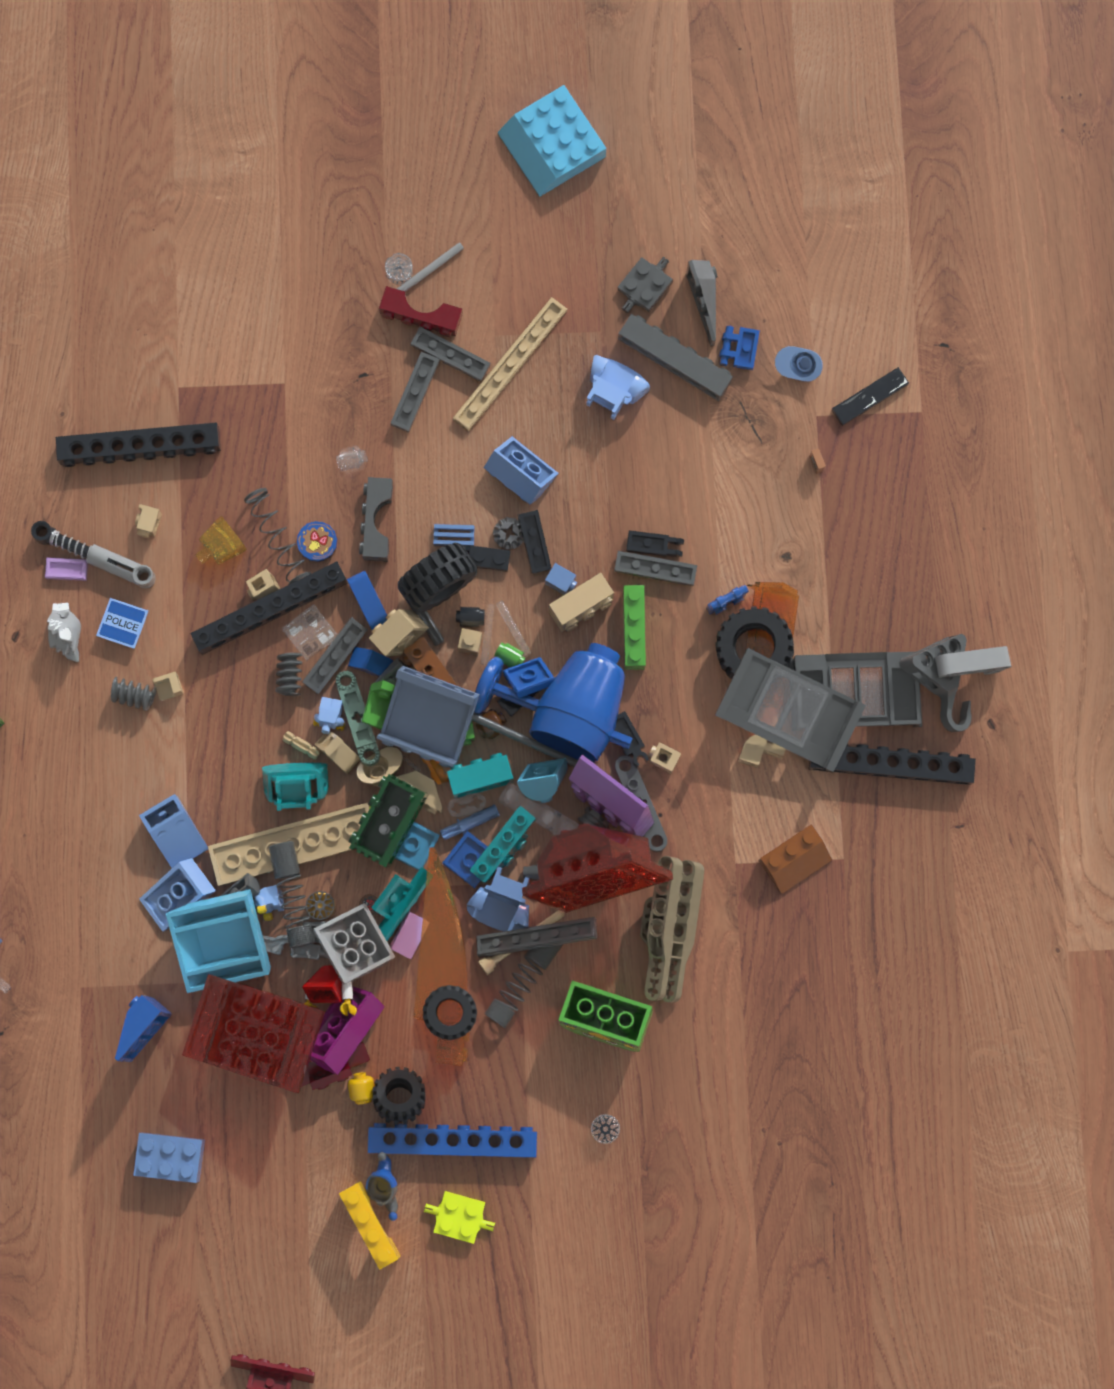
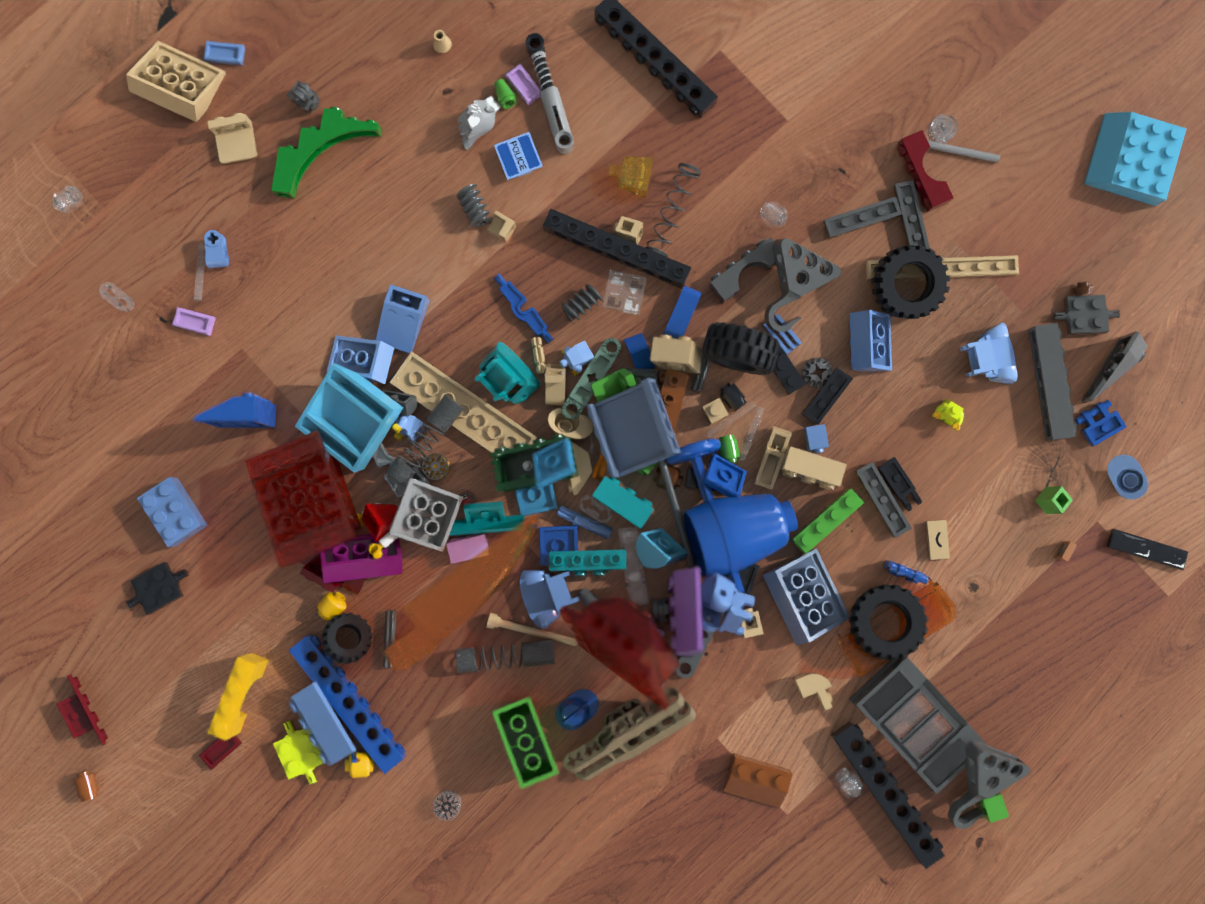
camera: 55 degrees right, 5 degrees up
tan brick [135,504,162,538] -> none
tile [297,521,338,562] -> none
dark grey plate [302,617,368,694] -> none
dark grey piece [366,1152,398,1221] -> none
black tyre [423,985,477,1040] -> none
dark grey tile [477,917,597,958] -> none
dark grey piece [715,648,866,772] -> none
light grey beam [935,646,1012,678] -> none
none -> black plate [126,562,189,615]
none -> lavender tile [172,307,216,336]
none -> dark red tile [198,735,242,770]
none -> medium blue slope [288,682,356,766]
none -> yellow head [345,752,373,778]
none -> dark grey axle [383,610,397,668]
none -> bright green cone [494,79,516,109]
none -> blue piece [494,274,554,344]
none -> dark azure tile [532,438,575,488]
none -> blue piece [556,689,599,730]
none -> medium blue piece [700,573,755,636]
none -> tan slope [754,426,791,490]
none -> sand blue slope [762,548,850,645]
none -> dark grey piece [764,239,841,332]
none -> clear head [834,768,863,798]
none -> black tyre [871,245,950,319]
none -> tan tile [925,520,950,560]
none -> neon yellow piece [932,399,964,431]
none -> bright green brick [979,793,1009,823]
none -> bright green brick [1035,486,1073,514]
none -> reddish brown plate [1073,281,1094,295]

